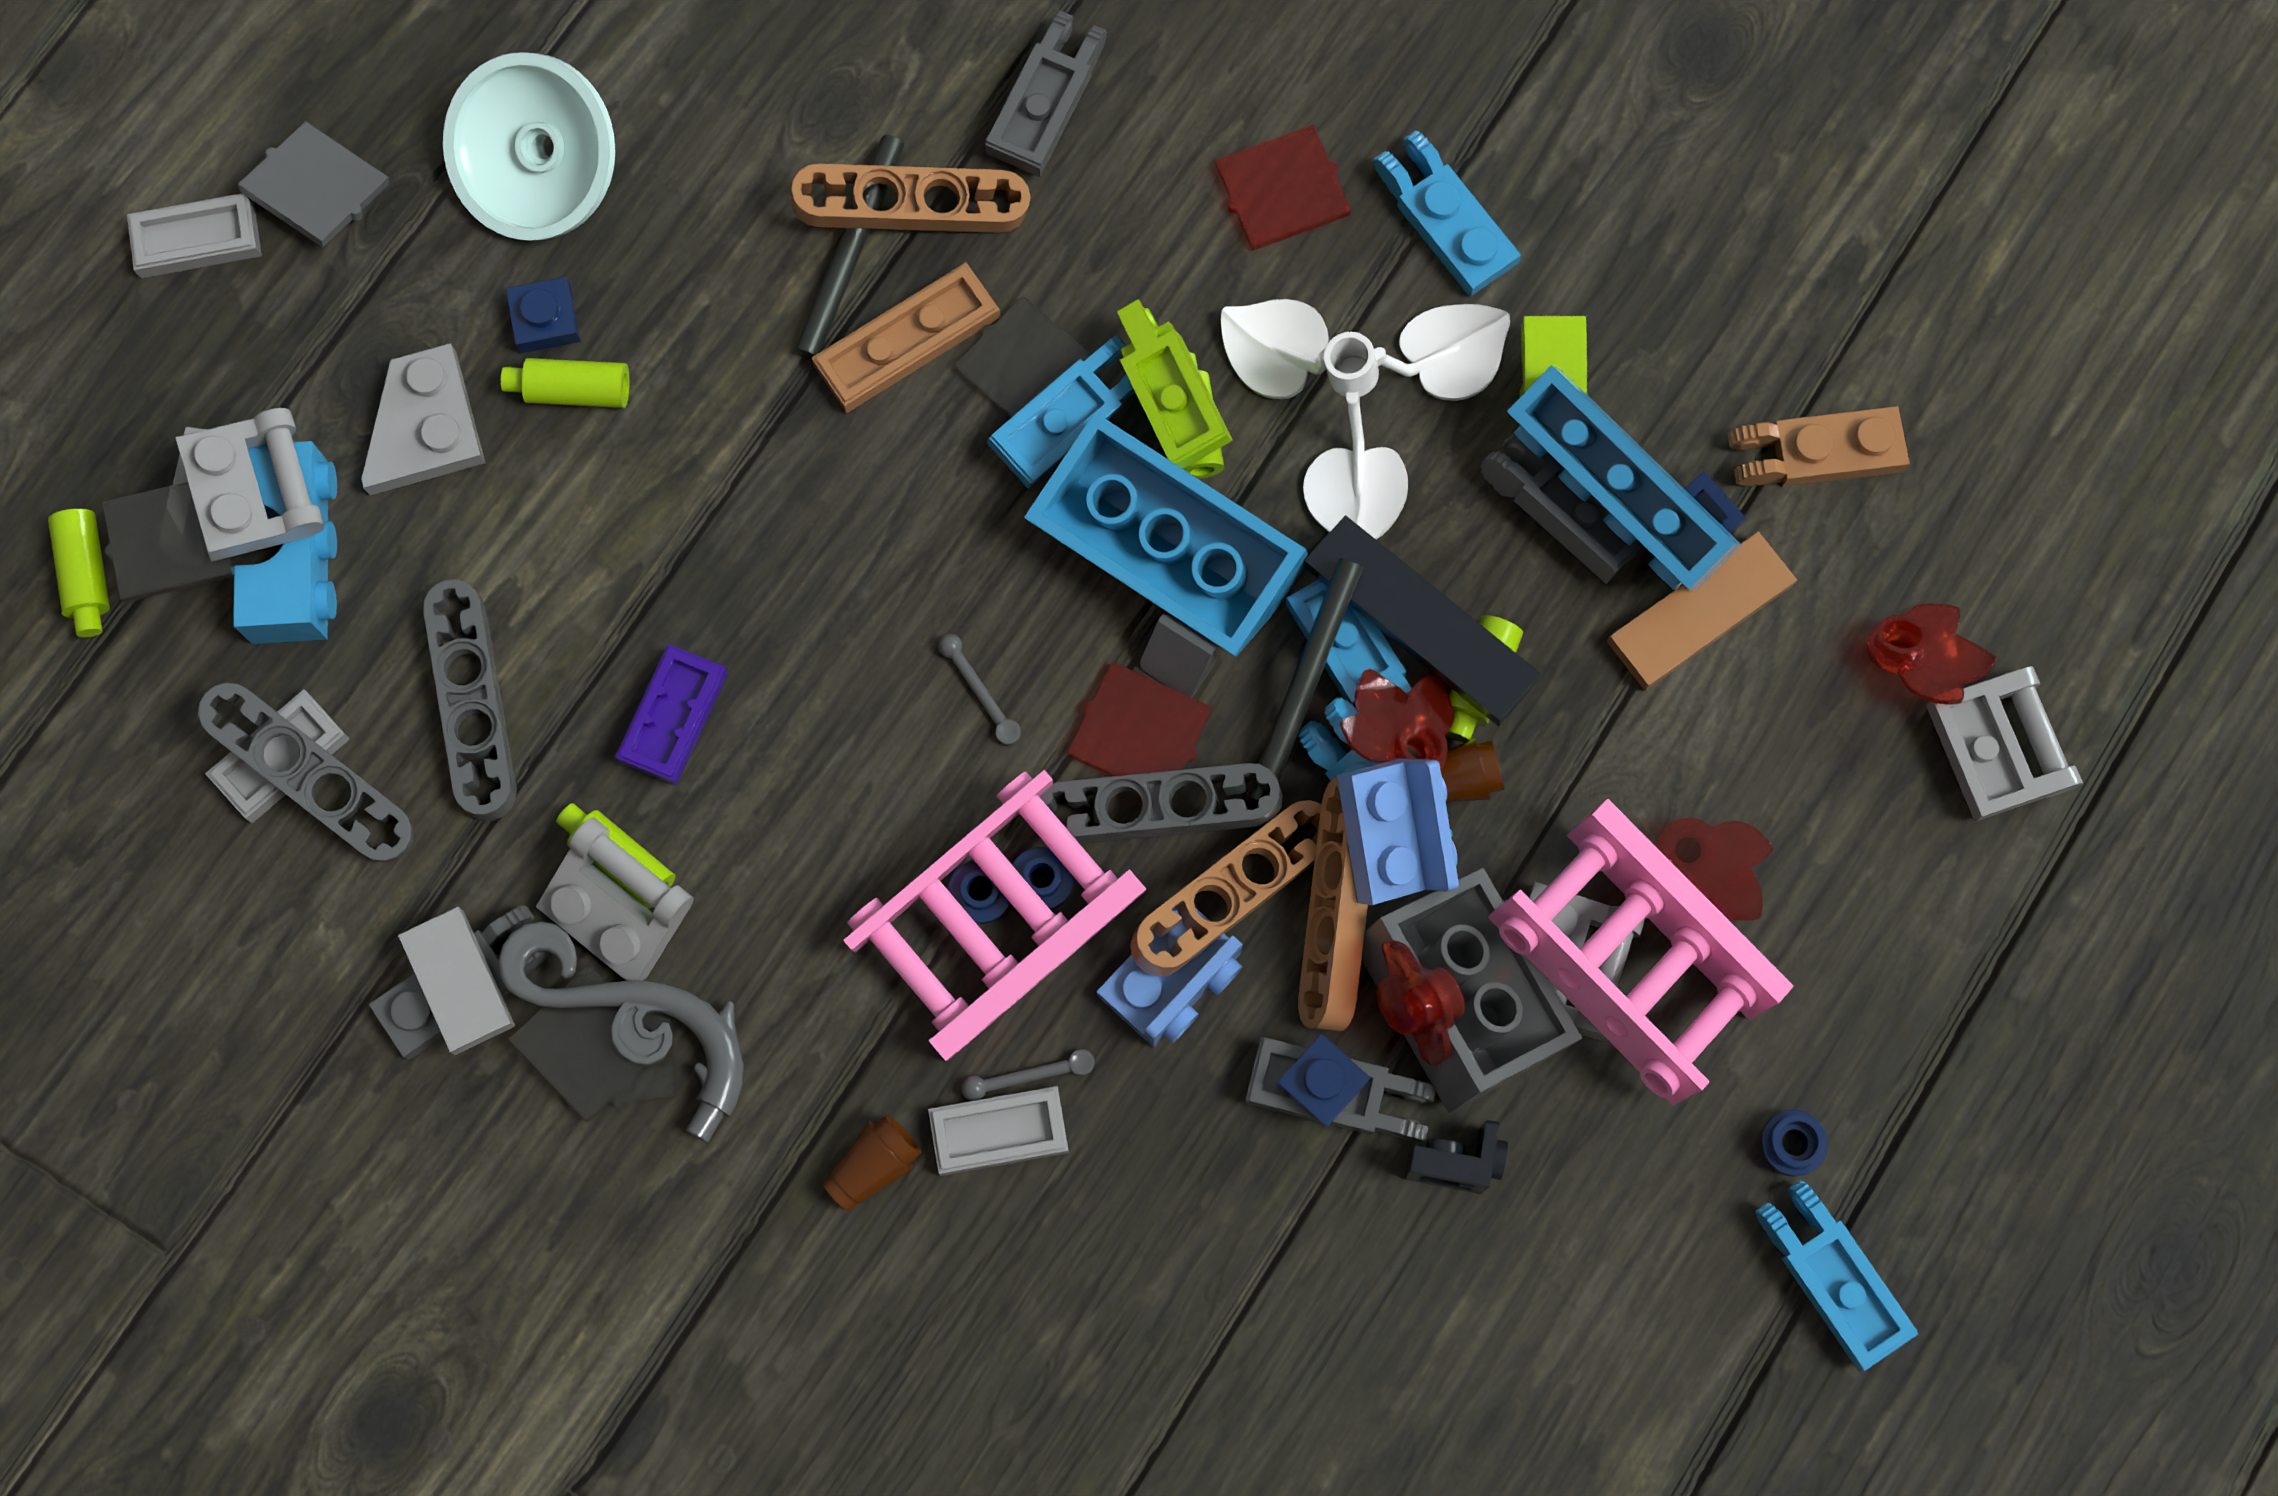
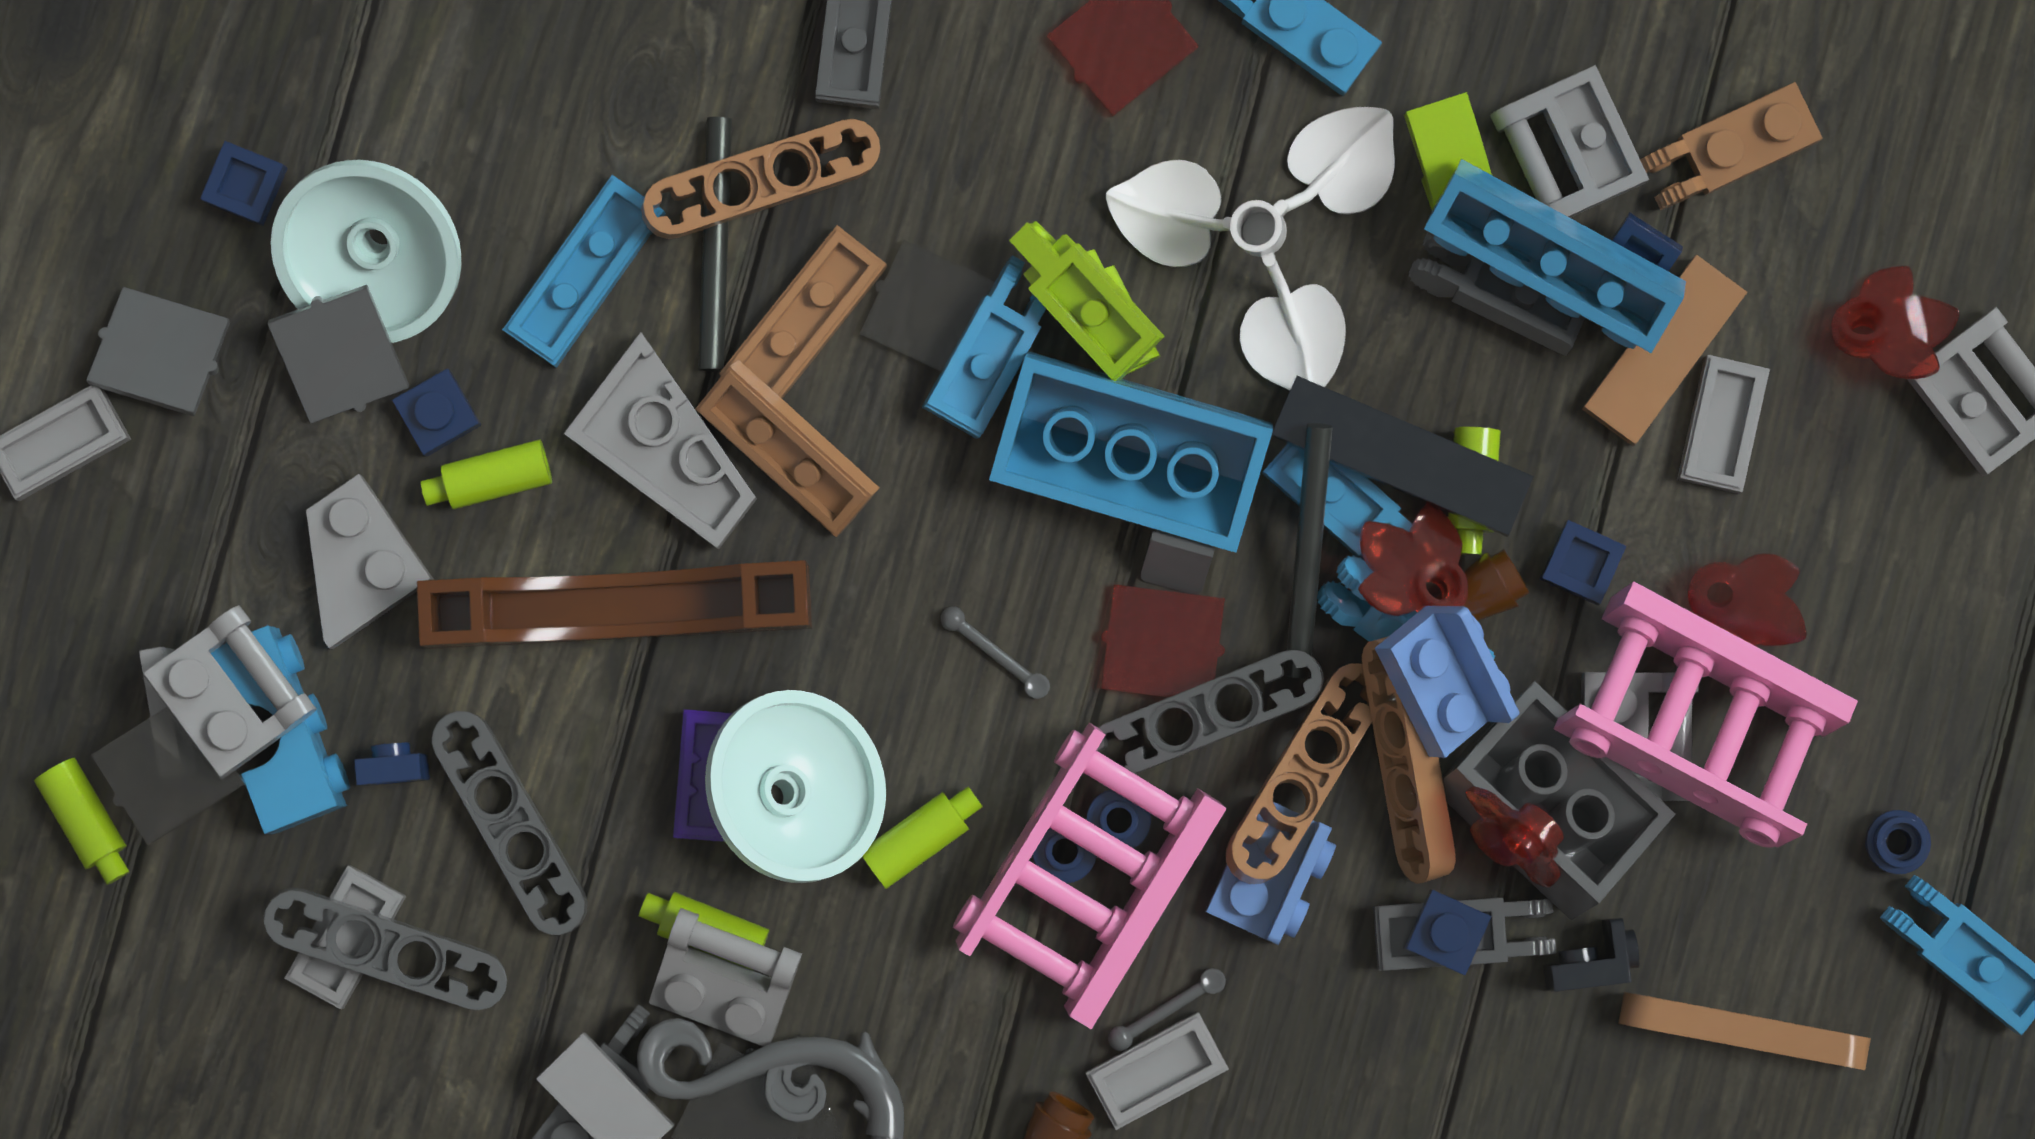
camera: 20 degrees left, 10 degrees up
none -> dark blue plate [200,141,288,226]
none -> dark grey piece [267,284,409,424]
none -> dark blue plate [354,742,430,786]
none -> reddish brown arch [417,560,812,649]
none -> dark azure tile [502,175,666,368]
none -> light grey wing [564,332,757,549]
none -> medium nougat tile [695,359,880,537]
none -> light aqua dish [705,690,886,883]
none -> lime cylinder [862,786,983,889]
none -> light grey plate [1490,65,1649,218]
none -> dark blue plate [1539,520,1626,605]
none -> medium nougat beam [1618,992,1871,1070]
none -> light grey tile [1677,355,1770,494]

